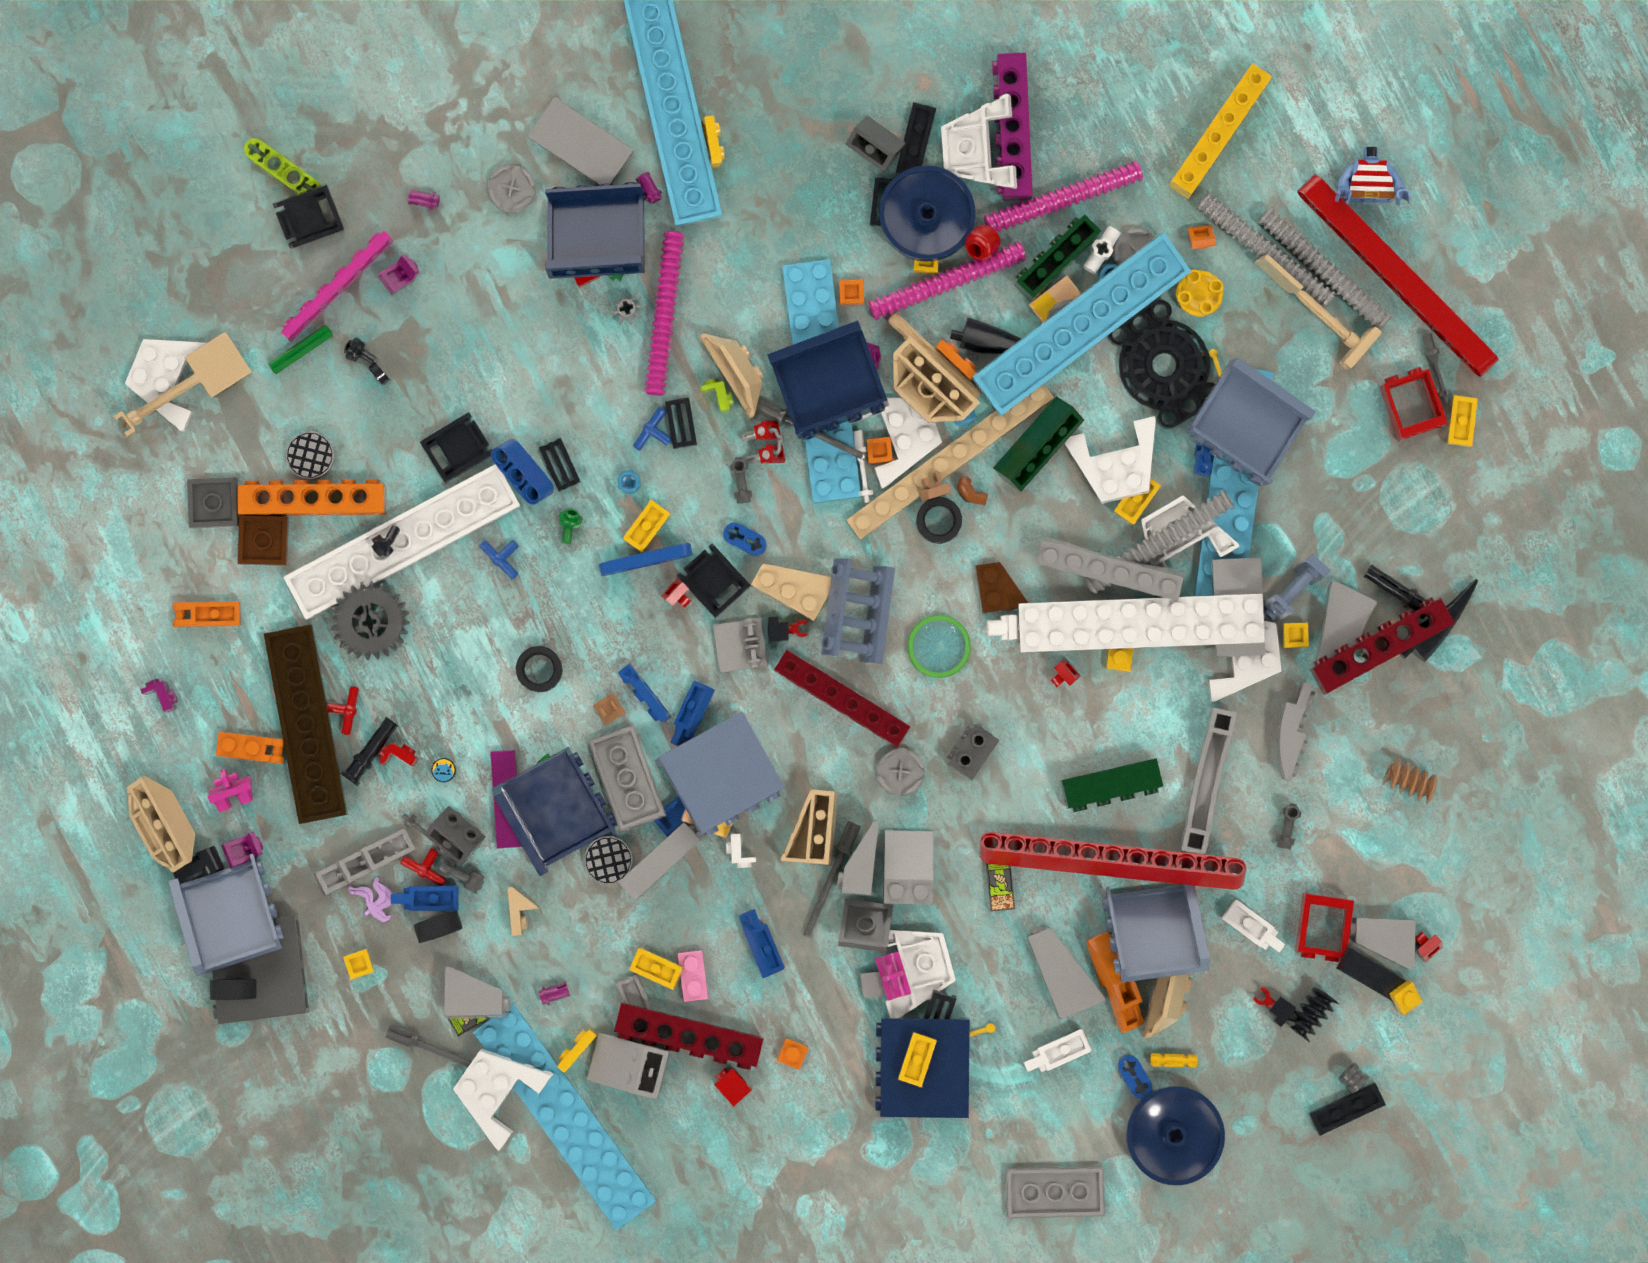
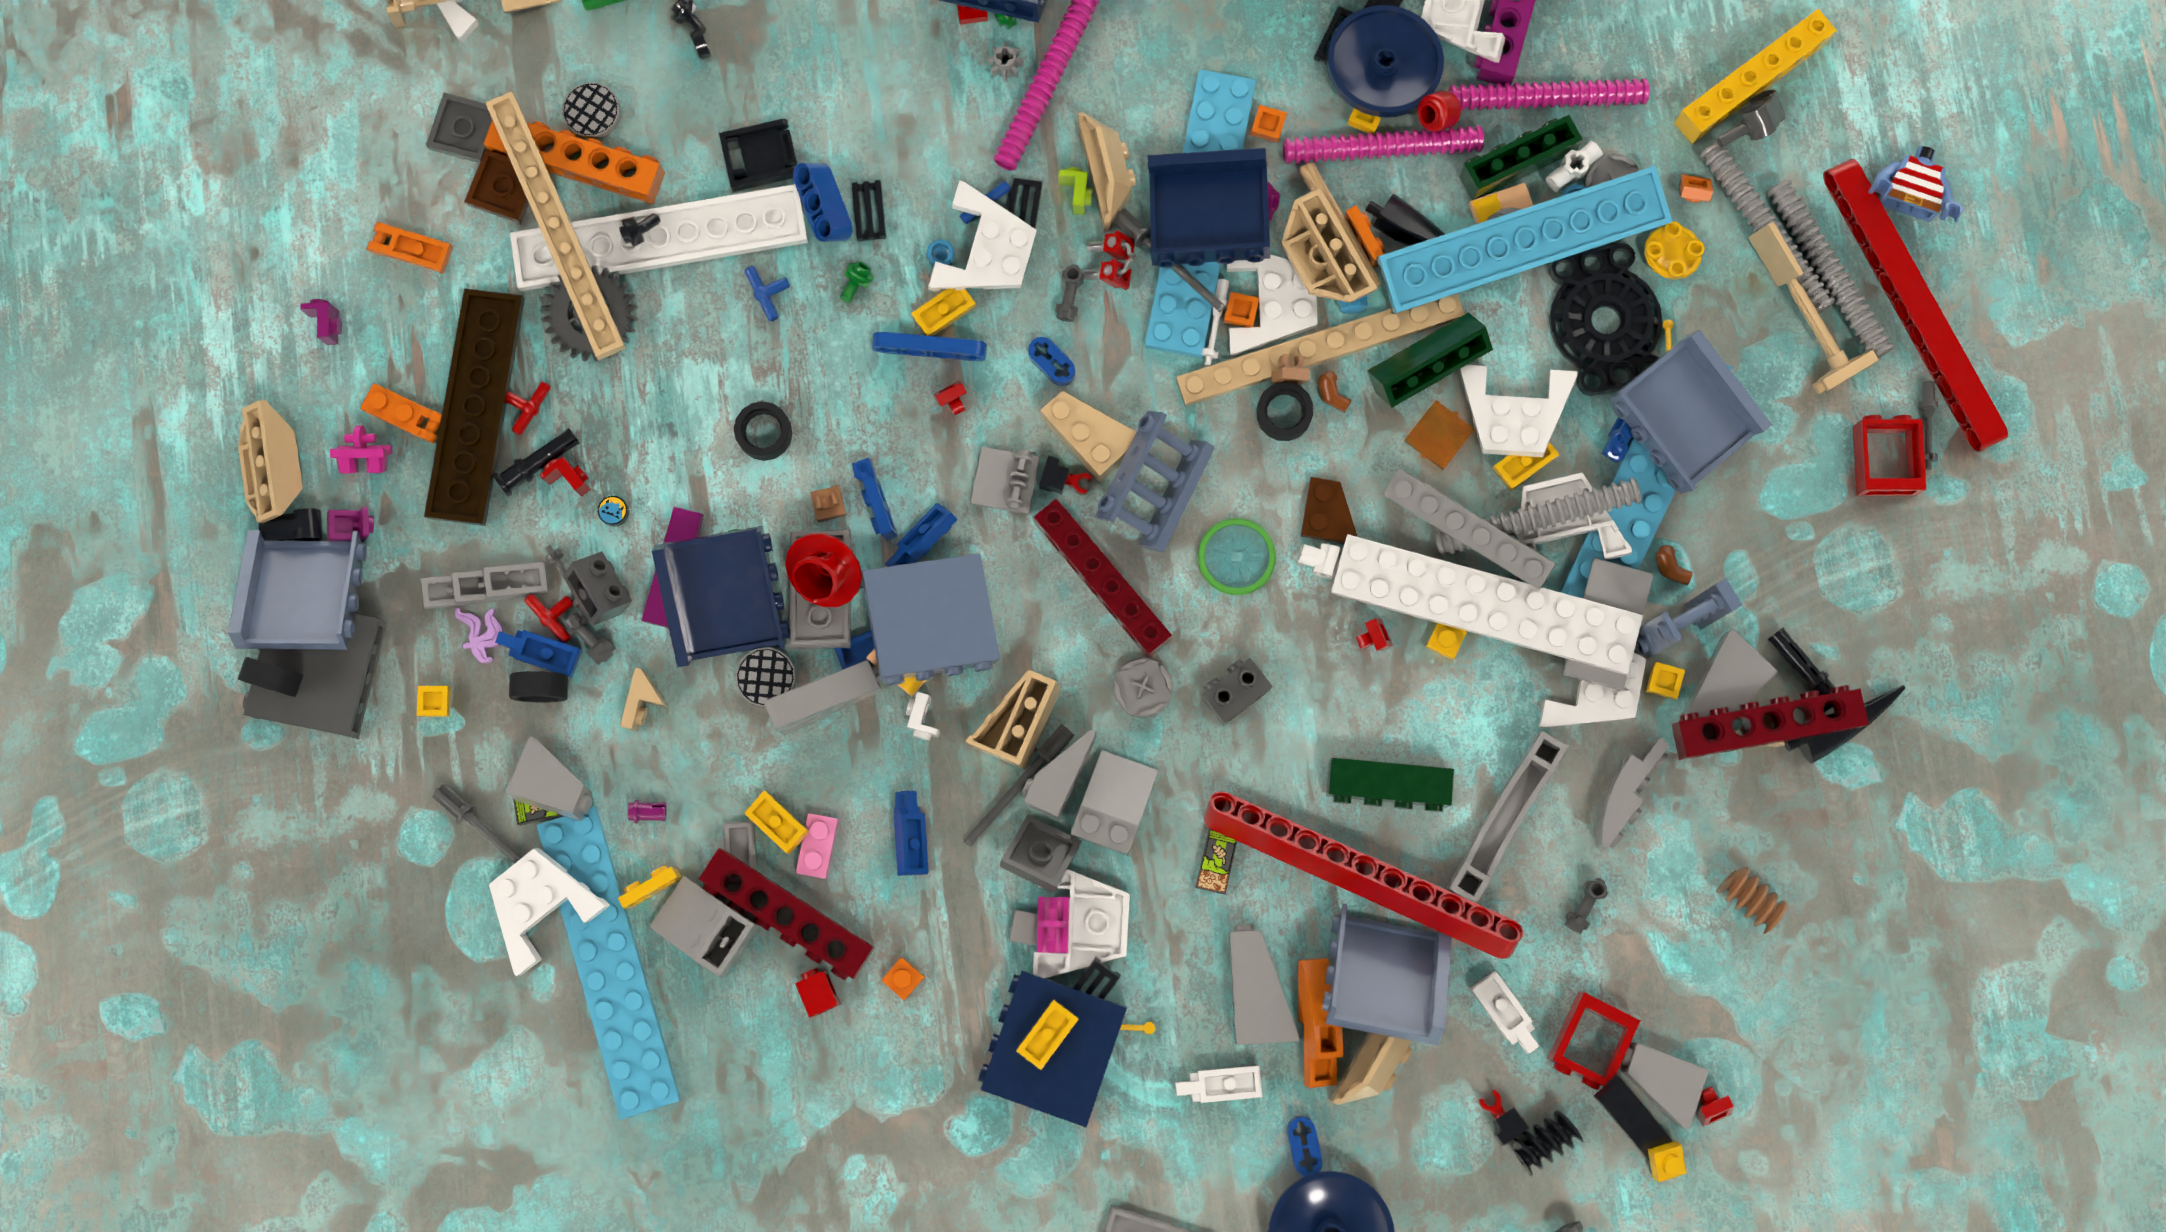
camera: 25 degrees right, 5 degrees down
black container [676,543,751,619] -> none
yellow axle [1150,1053,1198,1068] -> none
yellow plate [1447,395,1478,447] -> none
none -> tan plate [485,91,626,361]
none -> red helmet [785,533,862,607]
none -> white wing [928,180,1037,291]
none -> clear orange piece [1404,400,1475,470]
none -> dark orange arm [1656,545,1693,586]
none -> dark grey beam [1716,89,1786,147]

